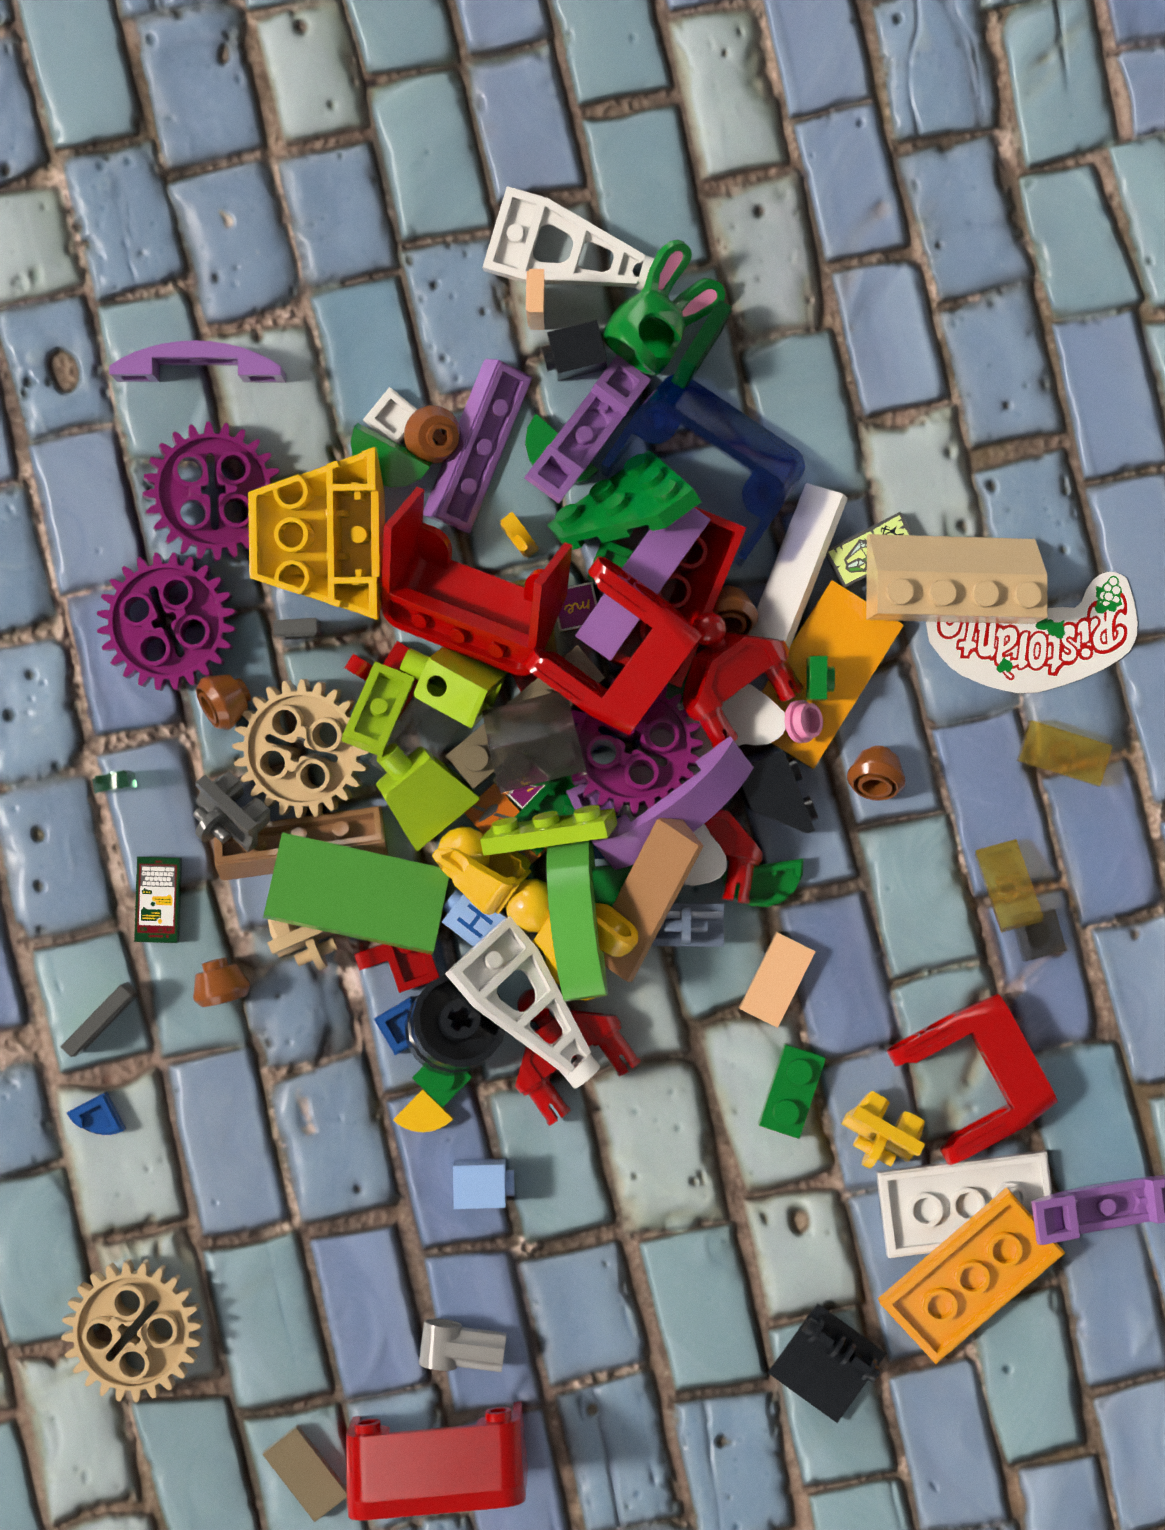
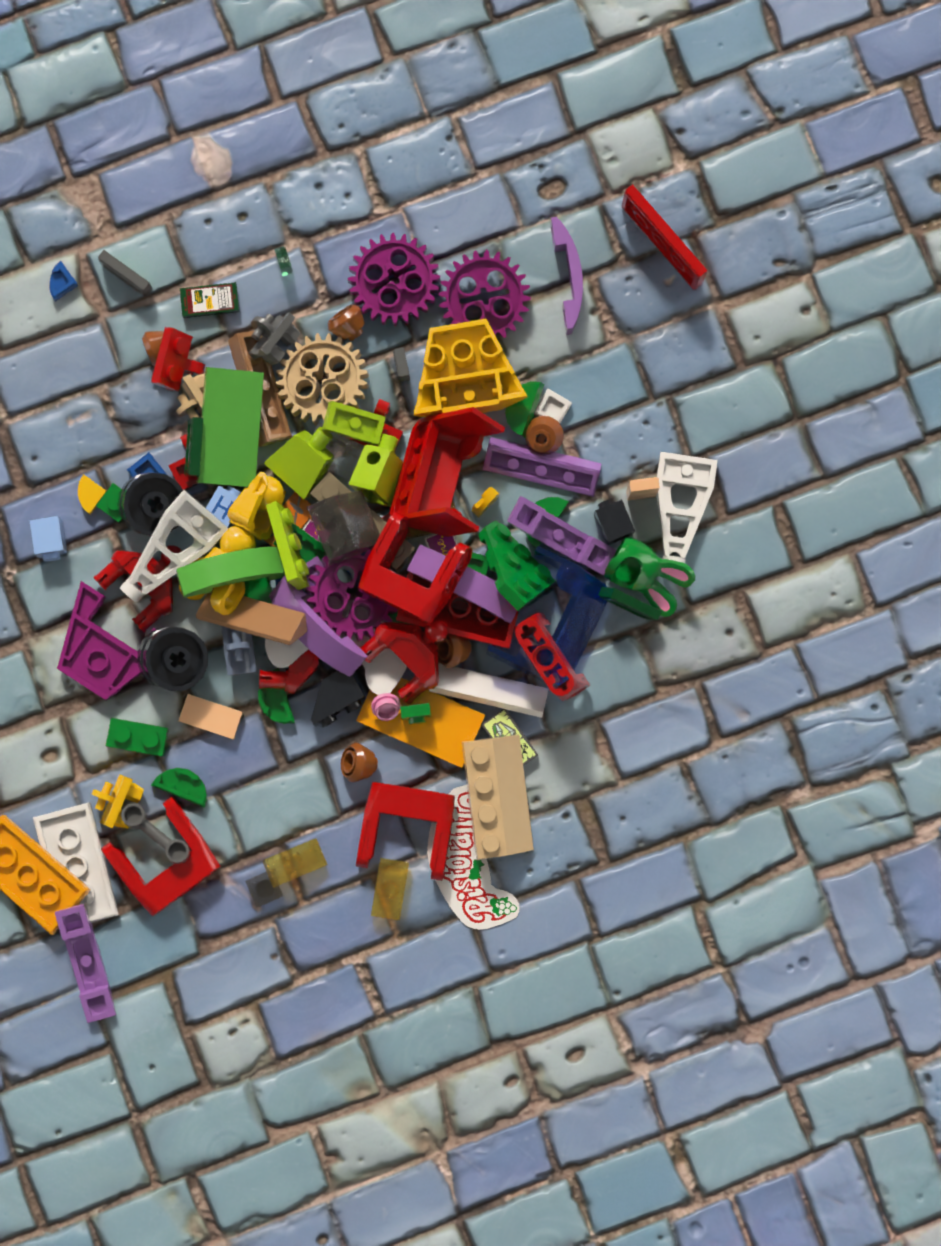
camera: 80 degrees right, 5 degrees down
none -> magenta wing [57,581,156,701]
none -> dark grey bar [121,803,190,864]
none -> black wheel [137,627,208,691]
none -> red plate [151,327,205,391]
none -> green tile [151,767,207,808]
none -> dark green tile [184,417,203,478]
none -> red connector [356,782,455,881]
none -> red connector [514,613,590,701]
none -> red tile [621,184,708,290]

